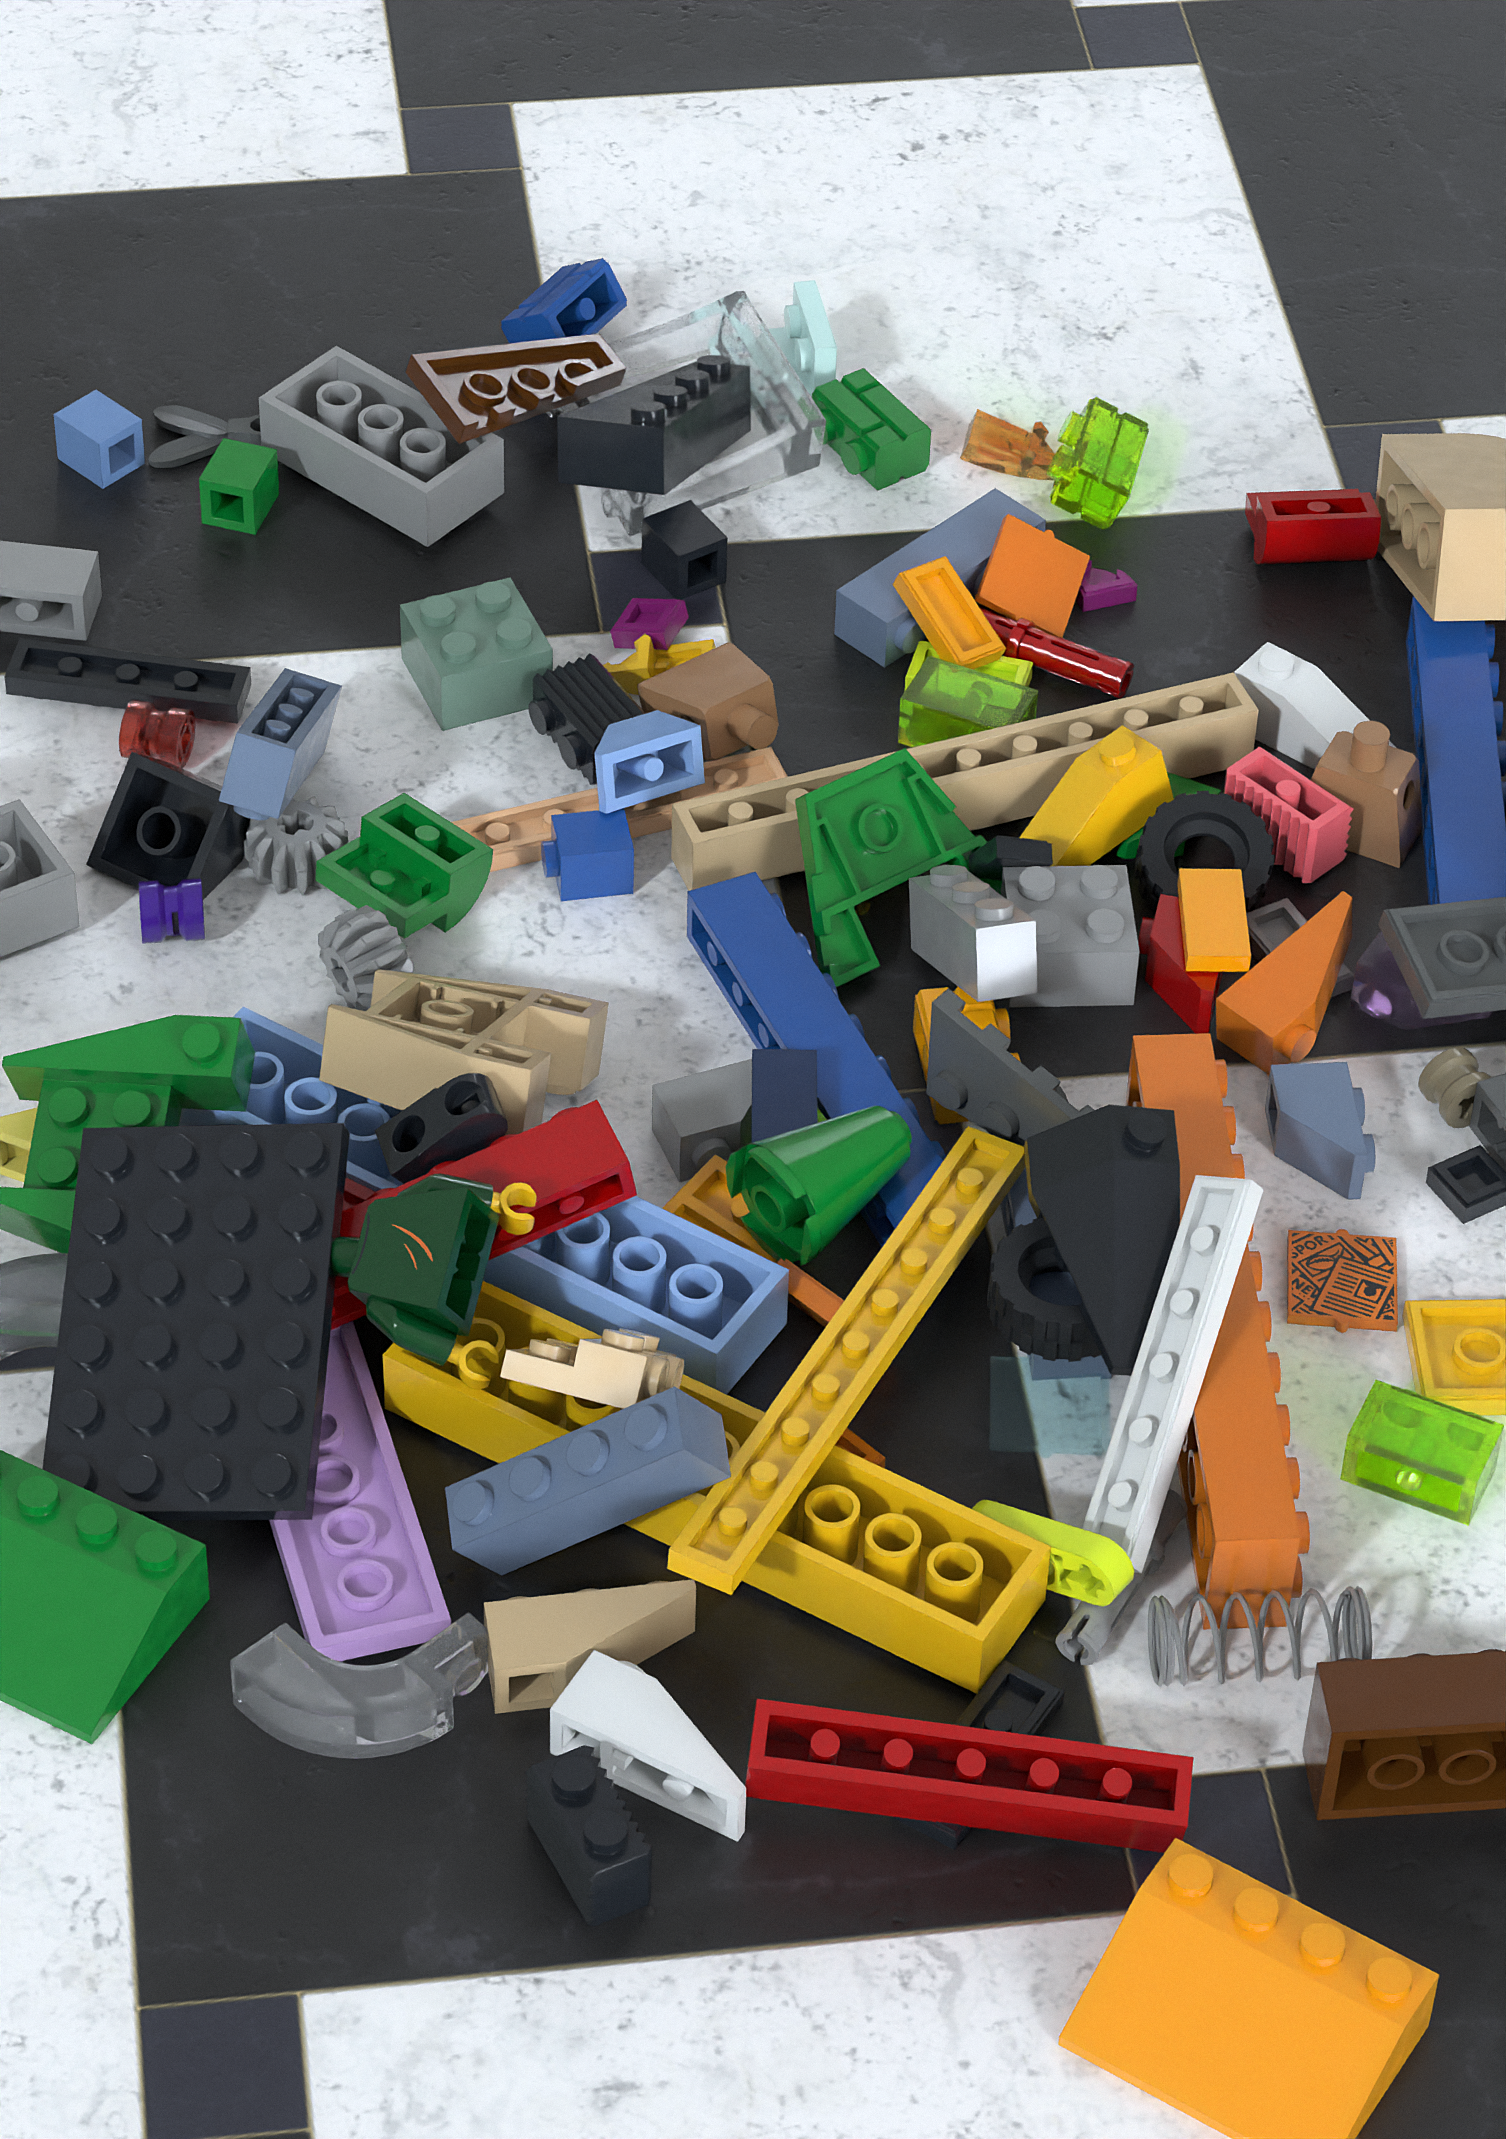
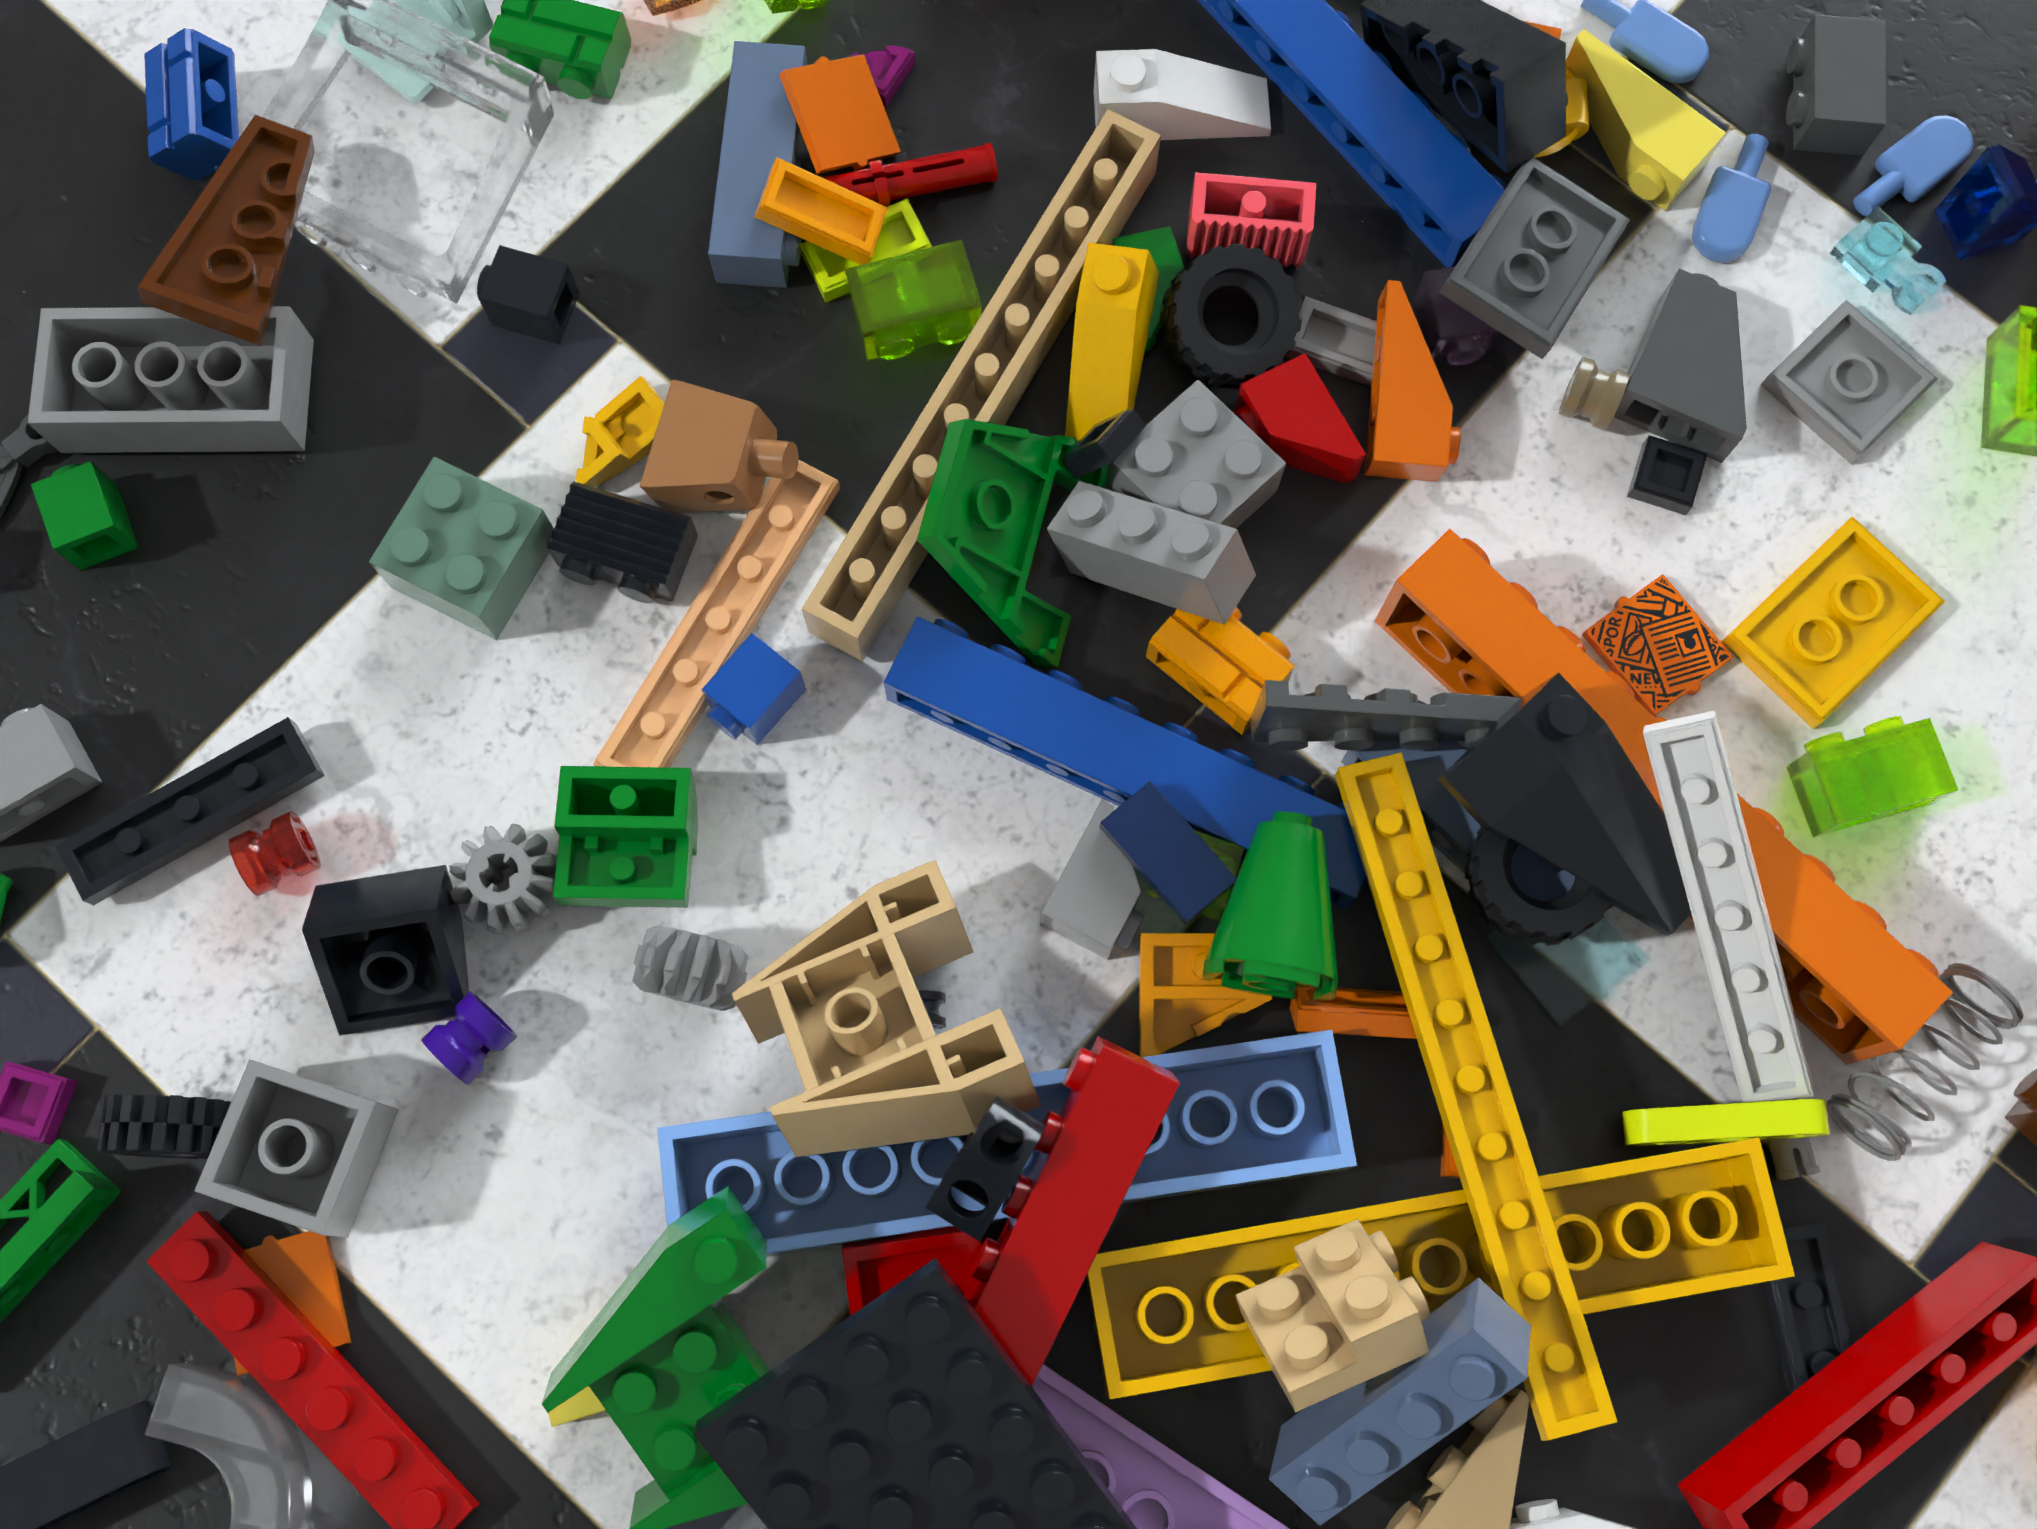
camera: 40 degrees left, 30 degrees up
sand blue brick [219,668,342,820] -> none
dark green torso [331,1173,537,1389] -> none
black wedge [557,355,751,495] -> none
light blue slope [594,710,705,814] -> none
magenta tile [610,598,689,650] -> none
light orange tile [1177,869,1251,972] -> none
sand blue slope [1265,1062,1376,1200] -> none
medium nougat torso [1311,721,1422,868] -> none

